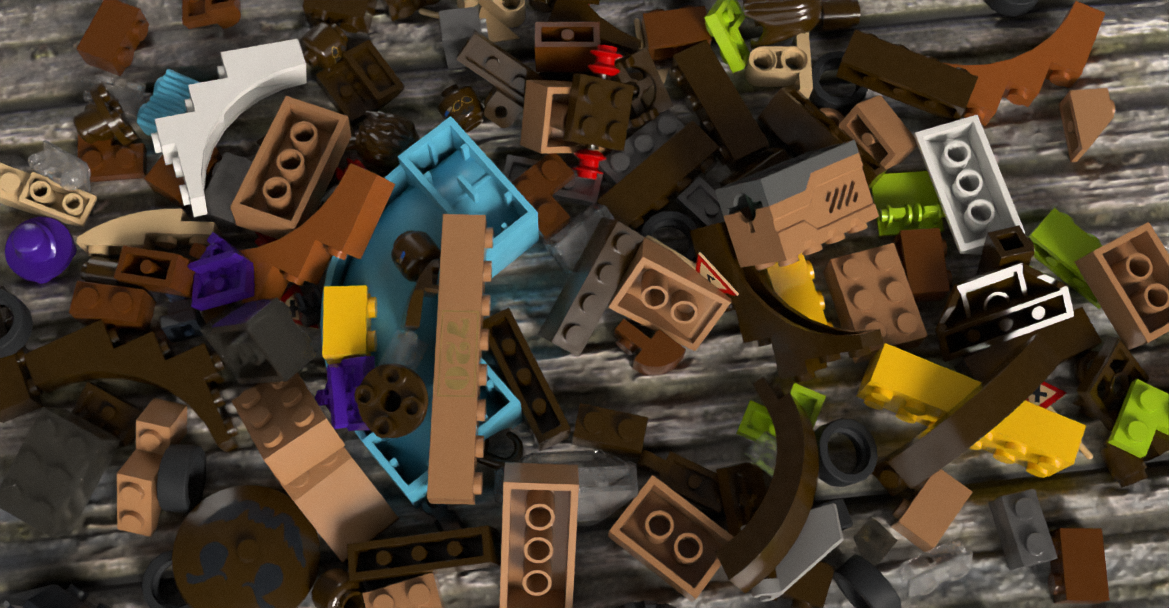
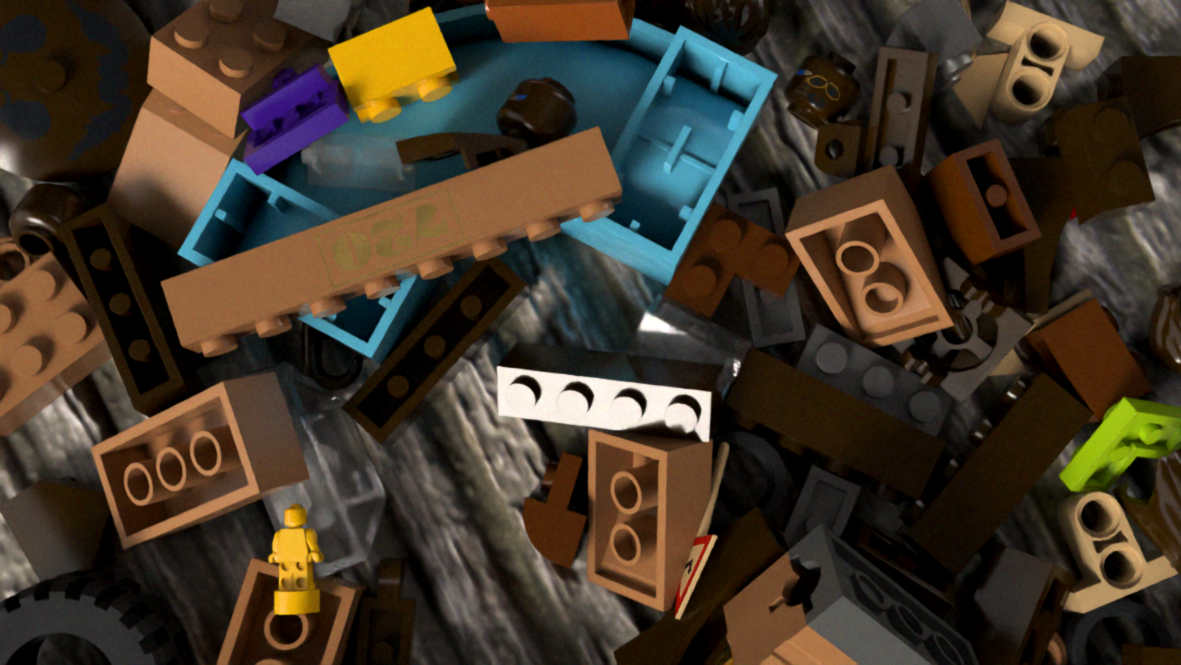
camera: 75 degrees right, 10 degrees up
dark brown plate [354,363,428,438] -> none
dark brown plate [563,45,634,180] -> none
dark brown brick [573,403,648,459] -> none
none -> yellow piece [268,504,324,615]

